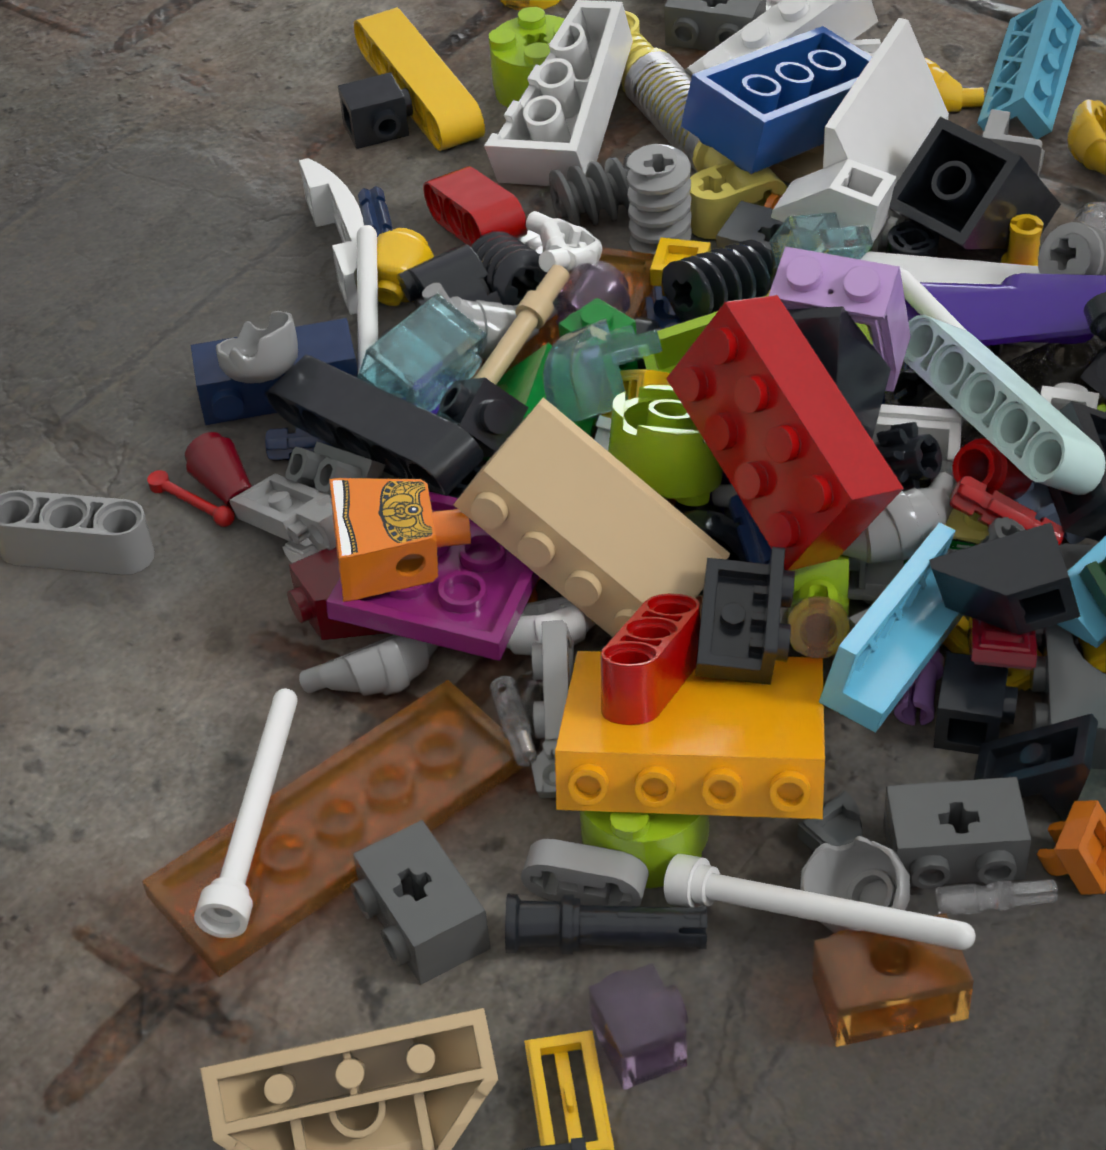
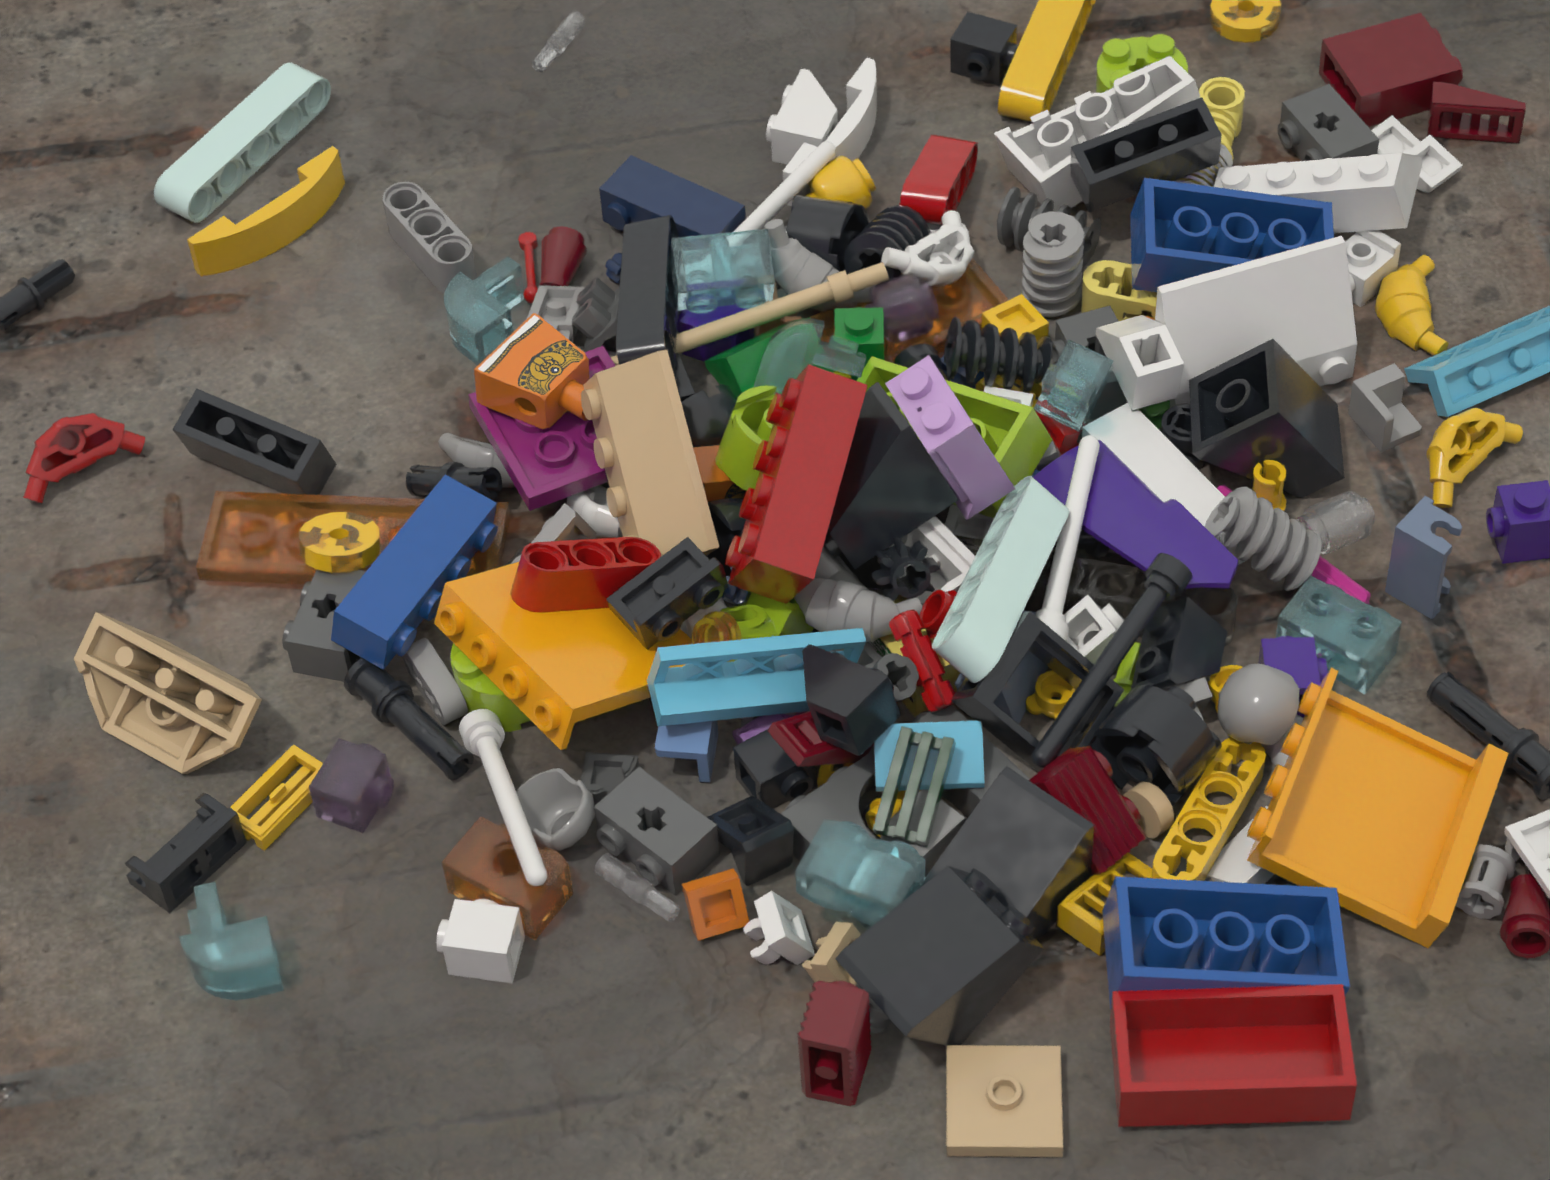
camera: 45 degrees right, 5 degrees up
white piece [194,688,298,938] -> none
light grey hair [216,311,298,383] -> none
dark blue axle [358,186,393,237] -> none
black brick [436,377,528,457] -> none
clear pin [490,676,537,767] -> none
none -> black brick [172,388,337,505]
none -> yellow piece [299,512,380,573]
none -> blue brick [331,474,498,670]
none -> black pin [405,462,502,499]
none -> white brick [436,899,525,983]
none -> clear light blue brick [444,256,524,366]
none -> medium blue panel [655,720,718,783]
none -> white slope [766,69,838,165]
none -> black brick [1070,97,1222,213]

